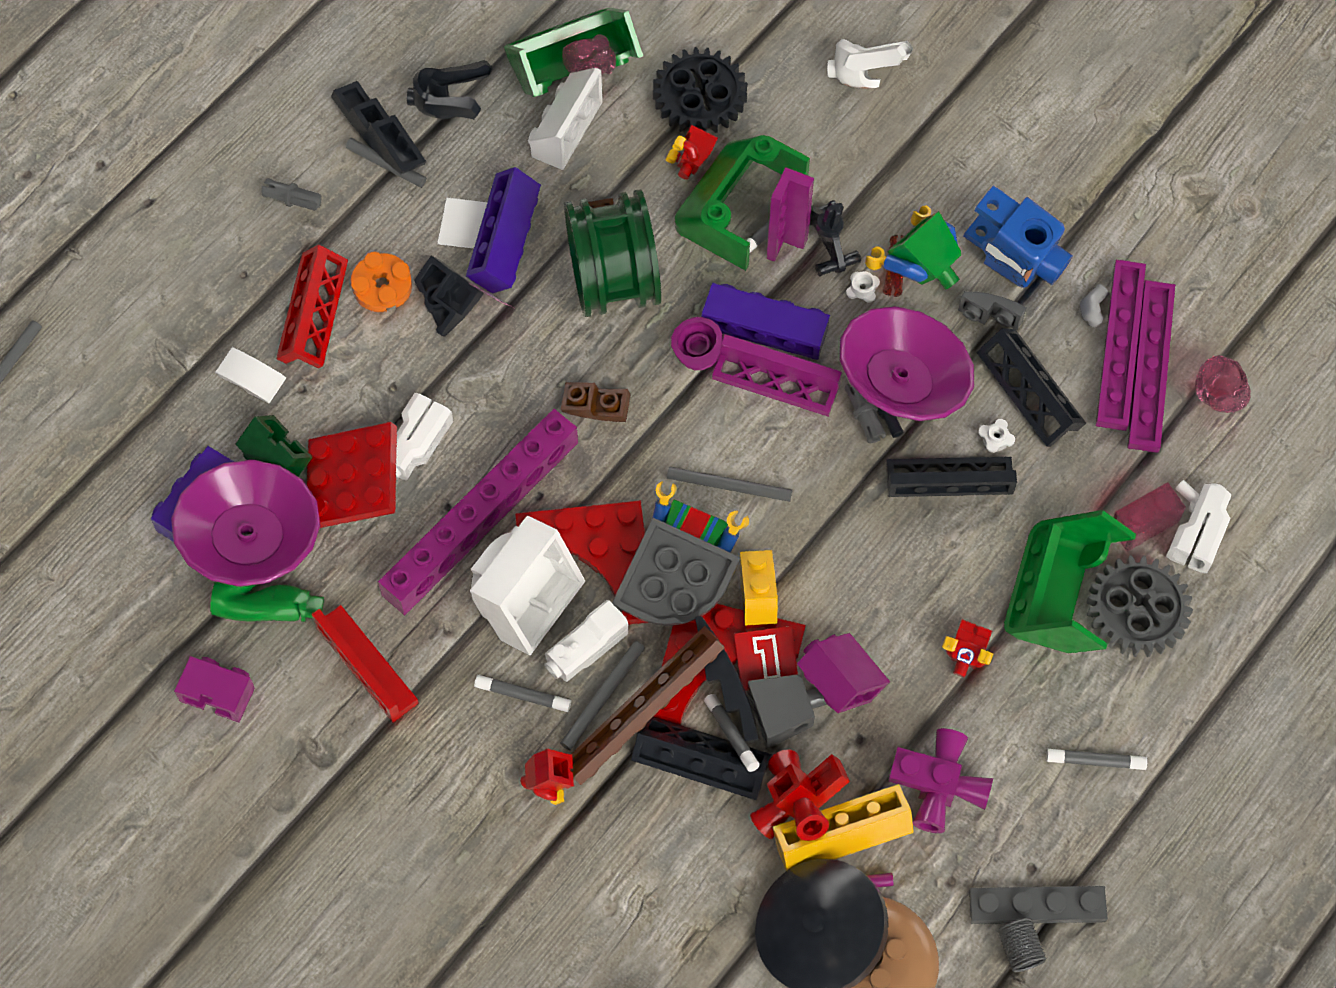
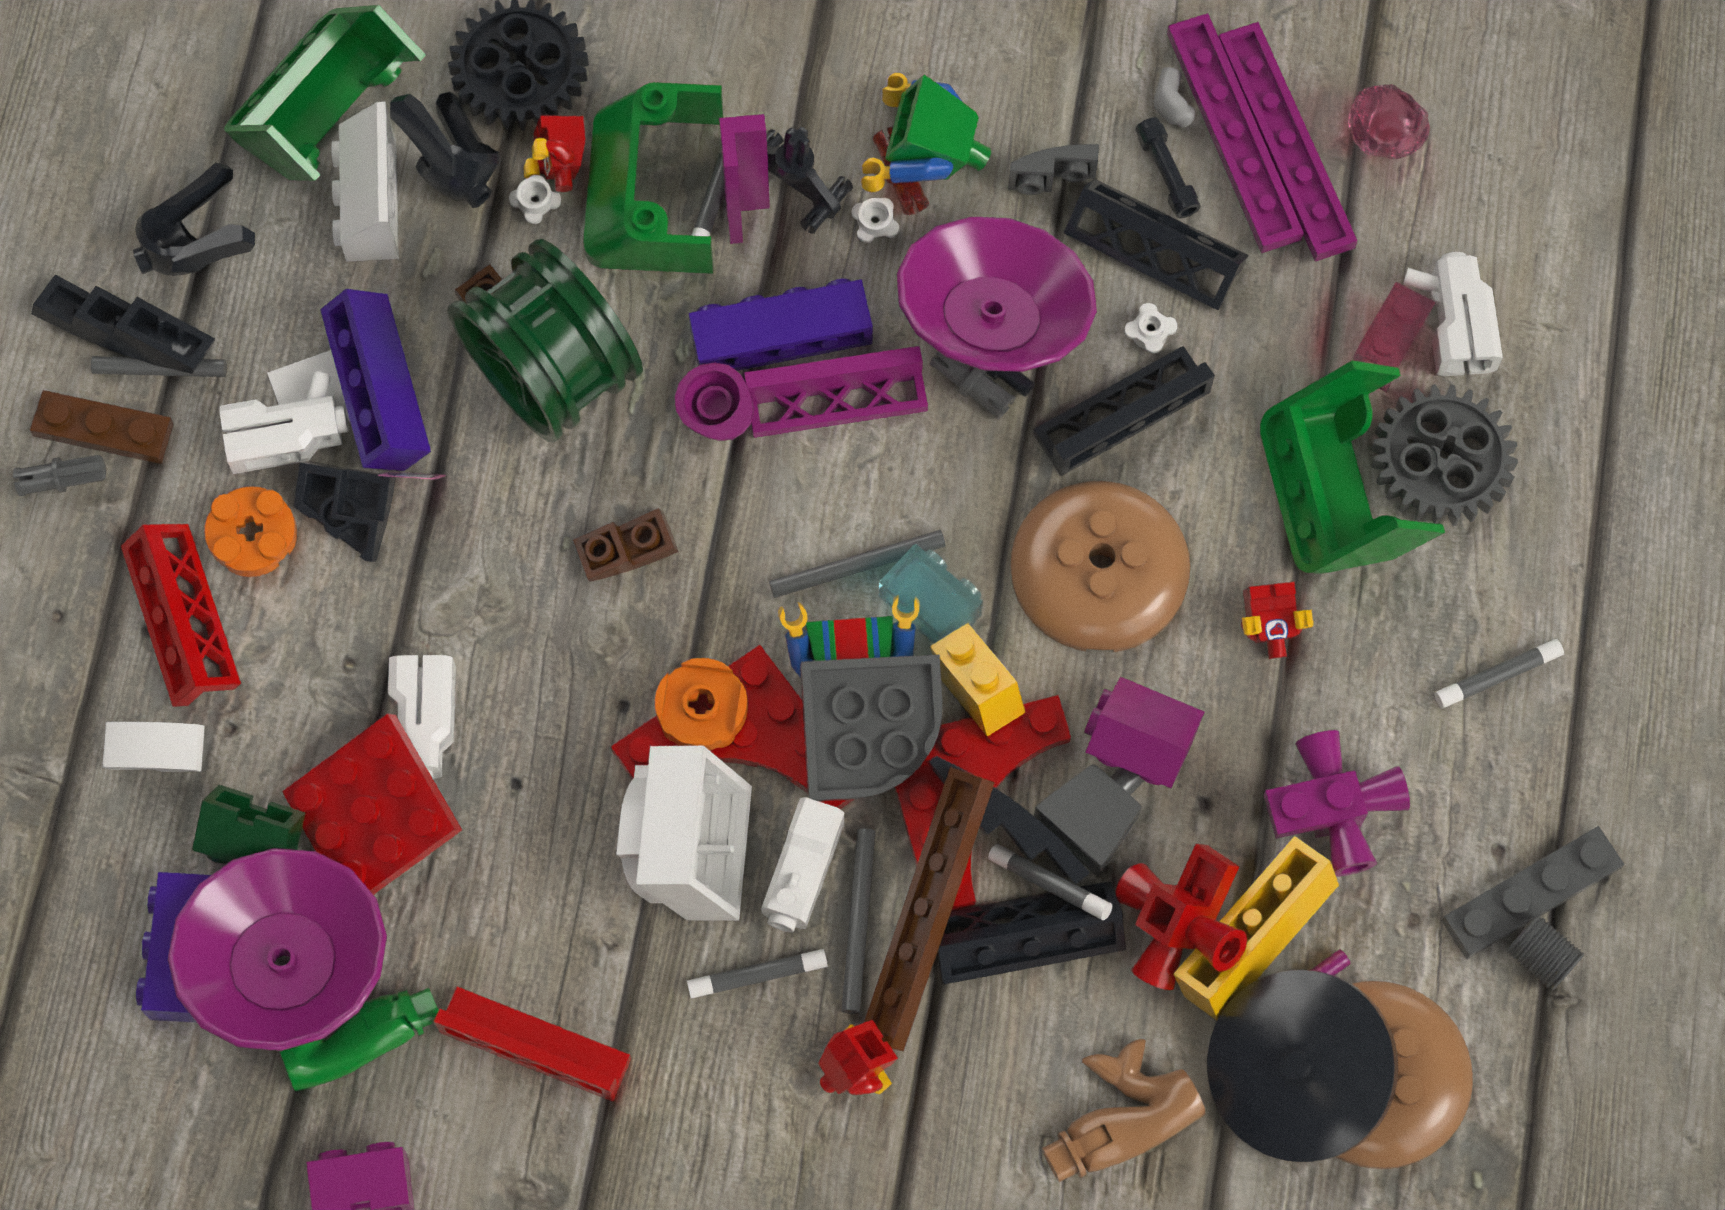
camera: 30 degrees left, 5 degrees up
magenta brick [378,409,578,616] -> none
clear pink hair [562,34,616,75] -> none
red sticker [734,626,798,691] -> none
blue piece [963,185,1073,288] -> none
none -> reddish brown plate [30,390,174,464]
none -> white piece [220,372,349,474]
none -> black piece [390,91,502,208]
none -> white plate [509,175,561,224]
none -> orange plate [655,658,748,750]
none -> clear light blue brick [878,544,983,643]
none -> medium nougat brick [1011,481,1190,652]
none -> medium nougat piece [1042,1039,1205,1182]
none -> black bar [1135,117,1201,219]

